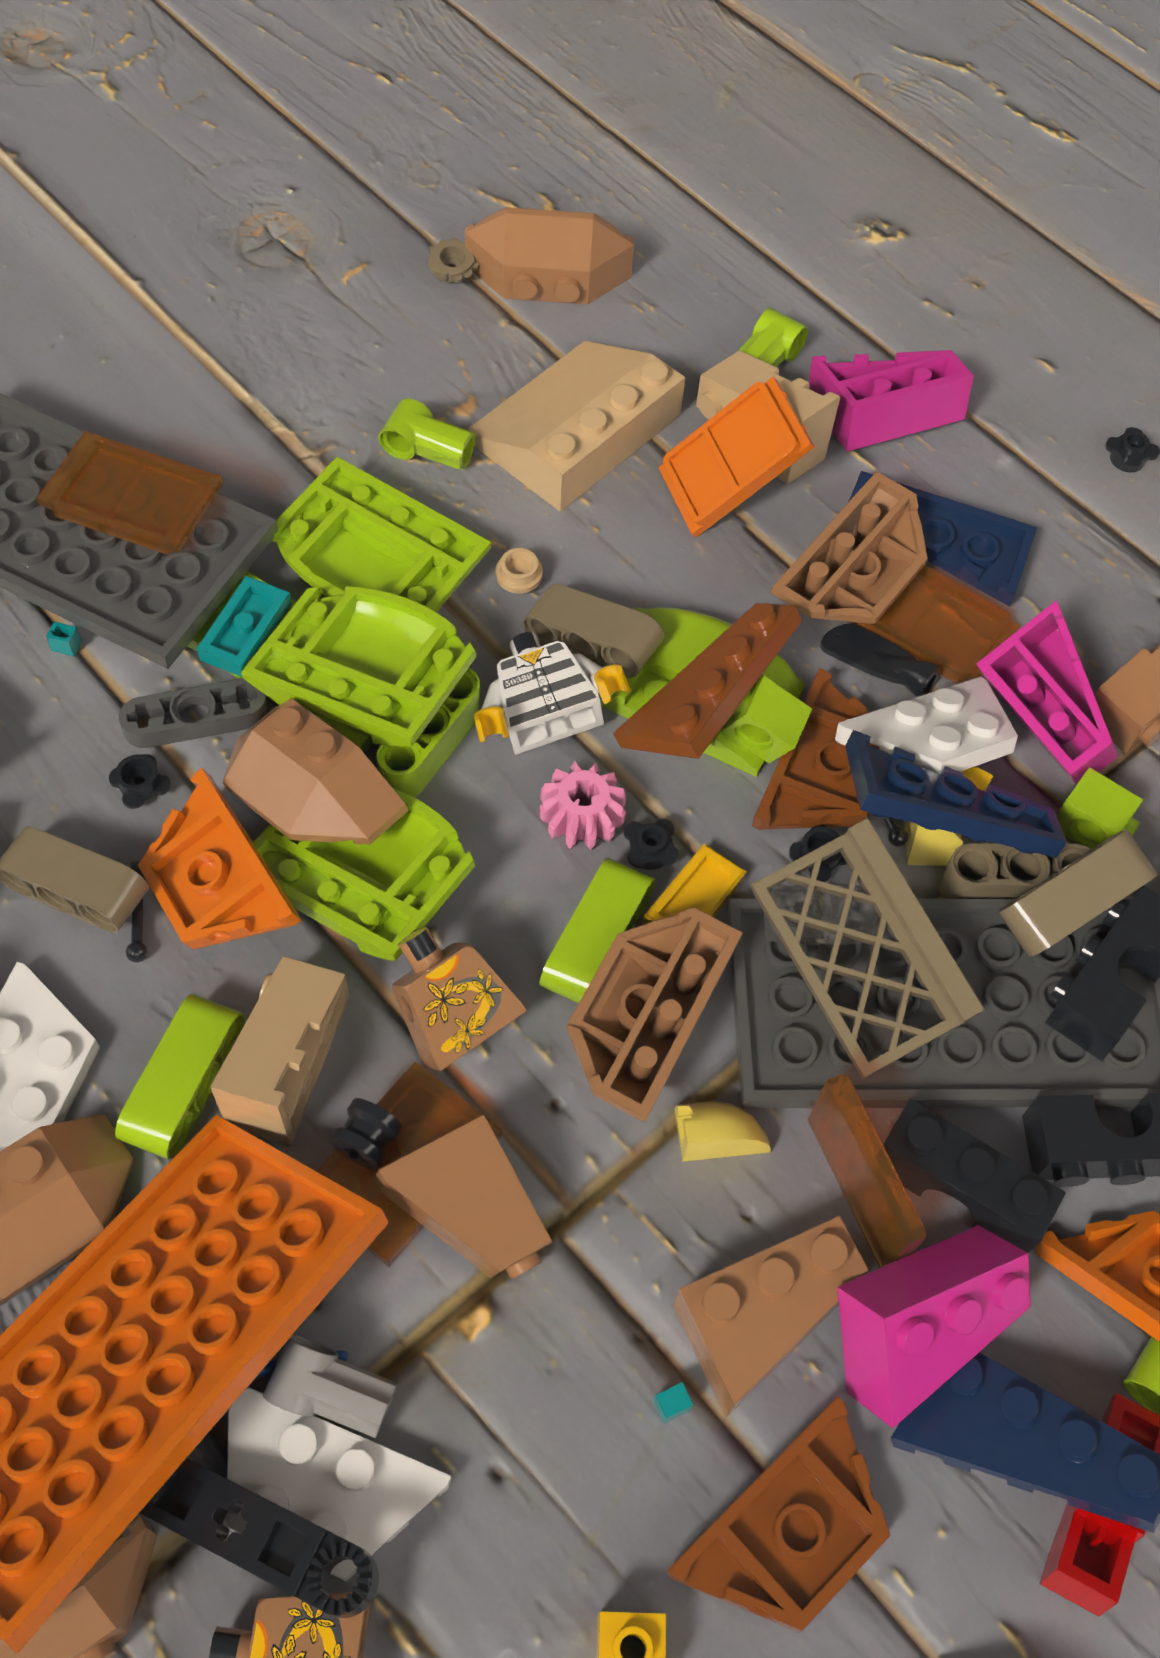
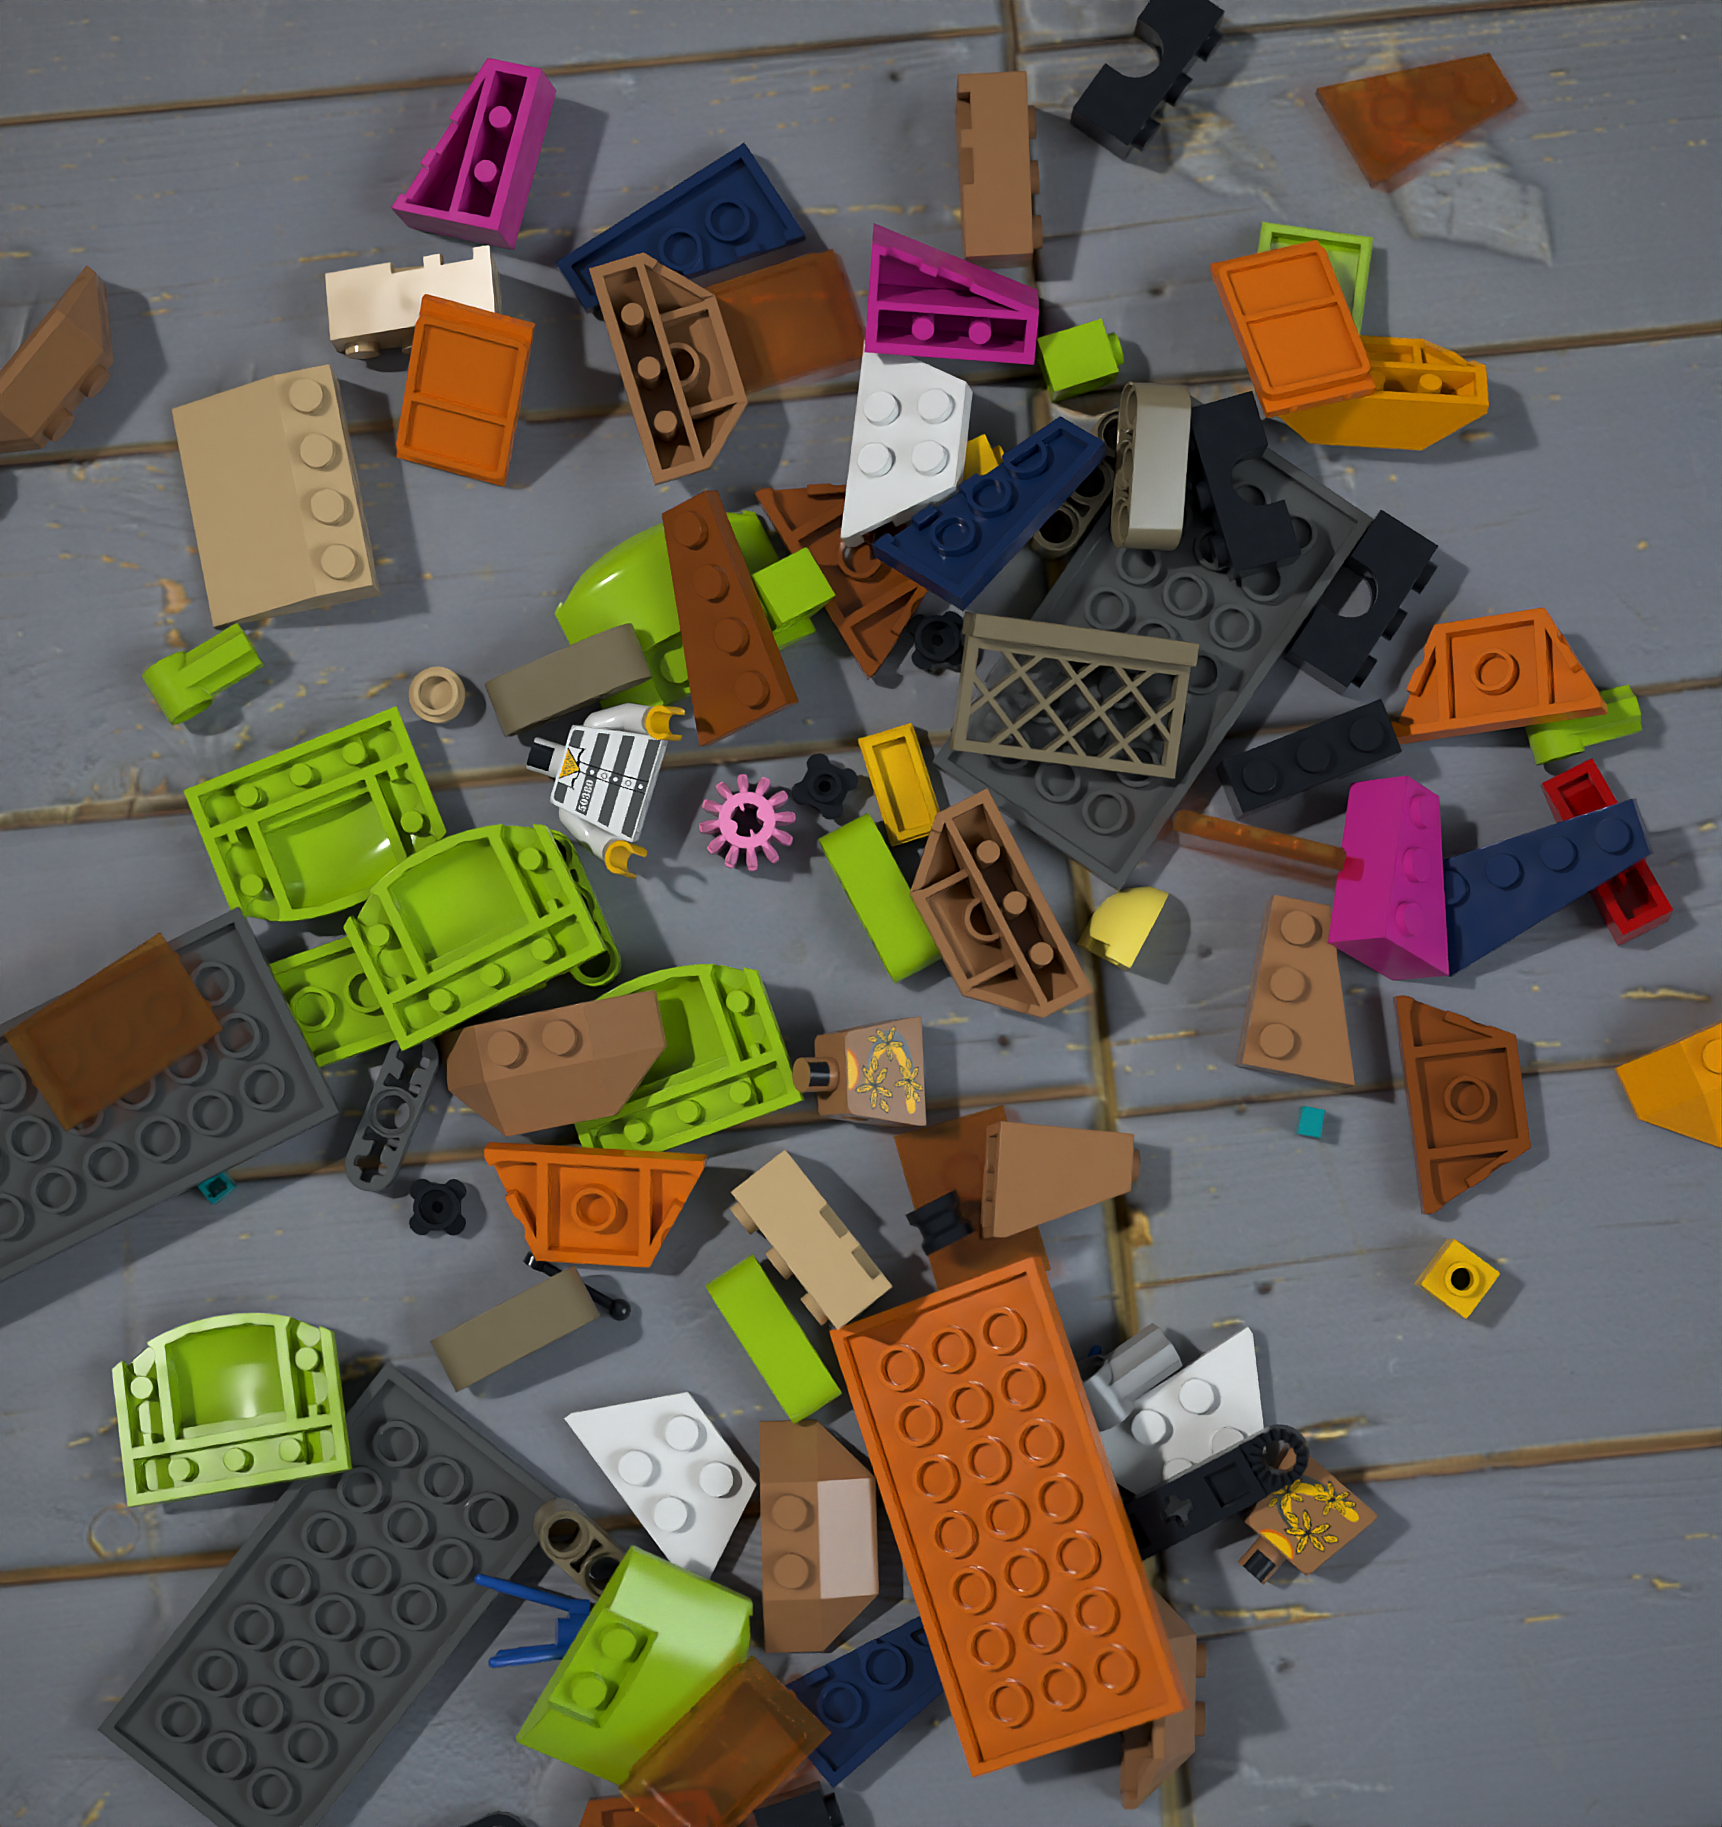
camera: 55 degrees left, 25 degrees up
teal plate [196,576,292,677] -> none
lime piece [737,307,809,367] -> none
black piece [820,624,940,697] -> none

